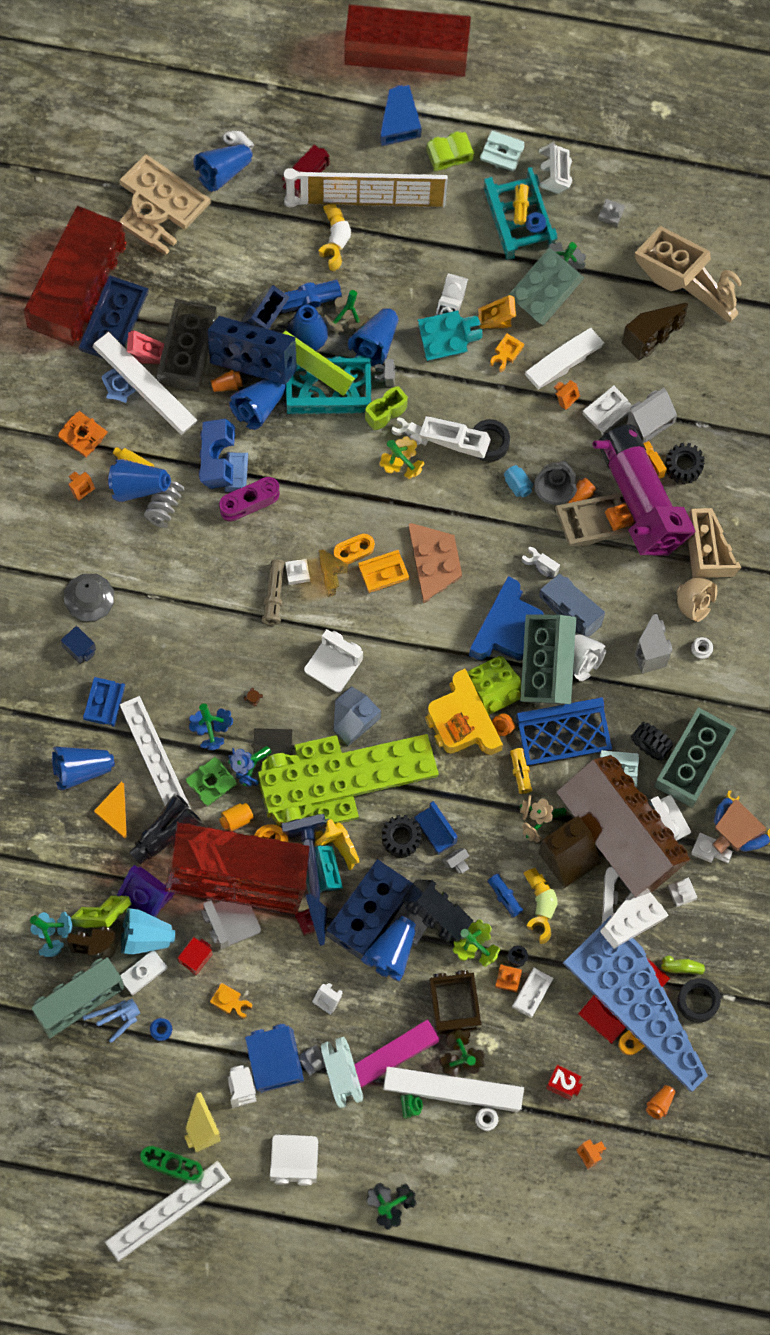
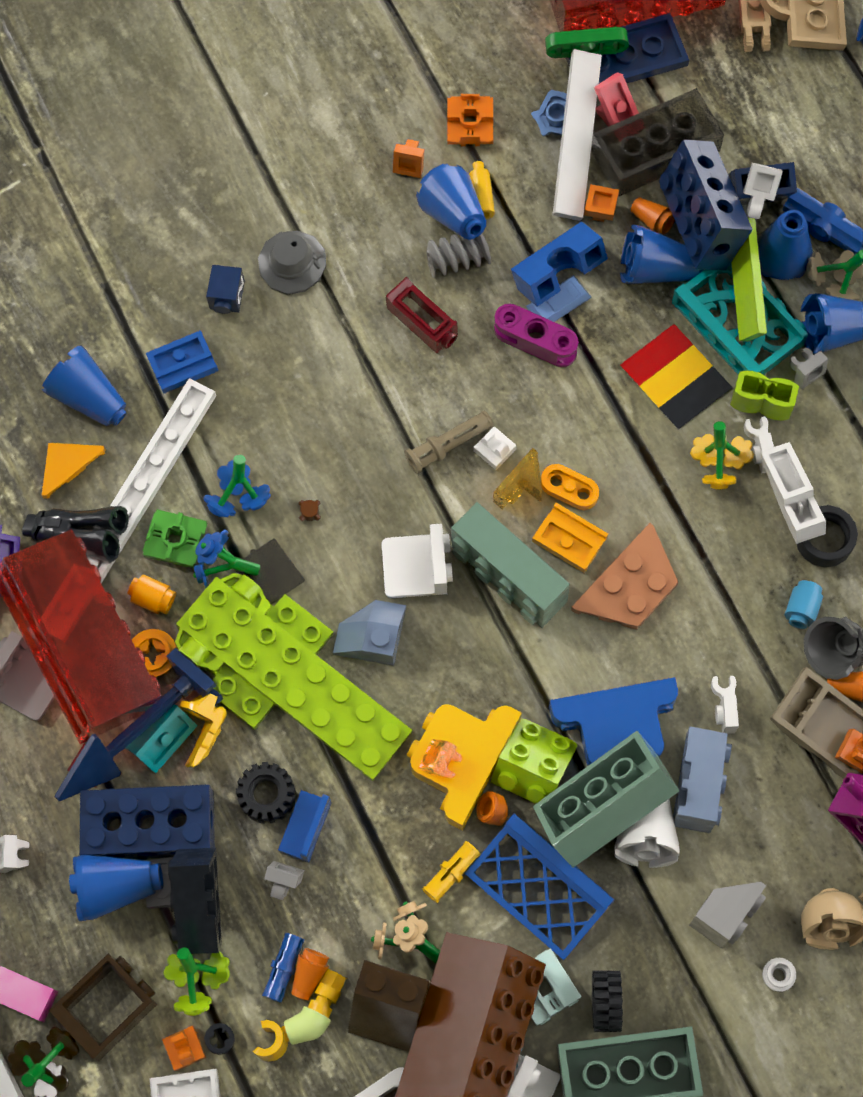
camera: 60 degrees right, 0 degrees up
none -> orange cone [291,948,329,1001]
none -> dark red window [386,277,458,354]
none -> sand green brick [451,502,570,628]
none -> green beam [545,27,629,58]
none -> orange tile [584,184,619,222]
none -> sticker [620,324,733,430]
none -> white plate [744,163,783,219]

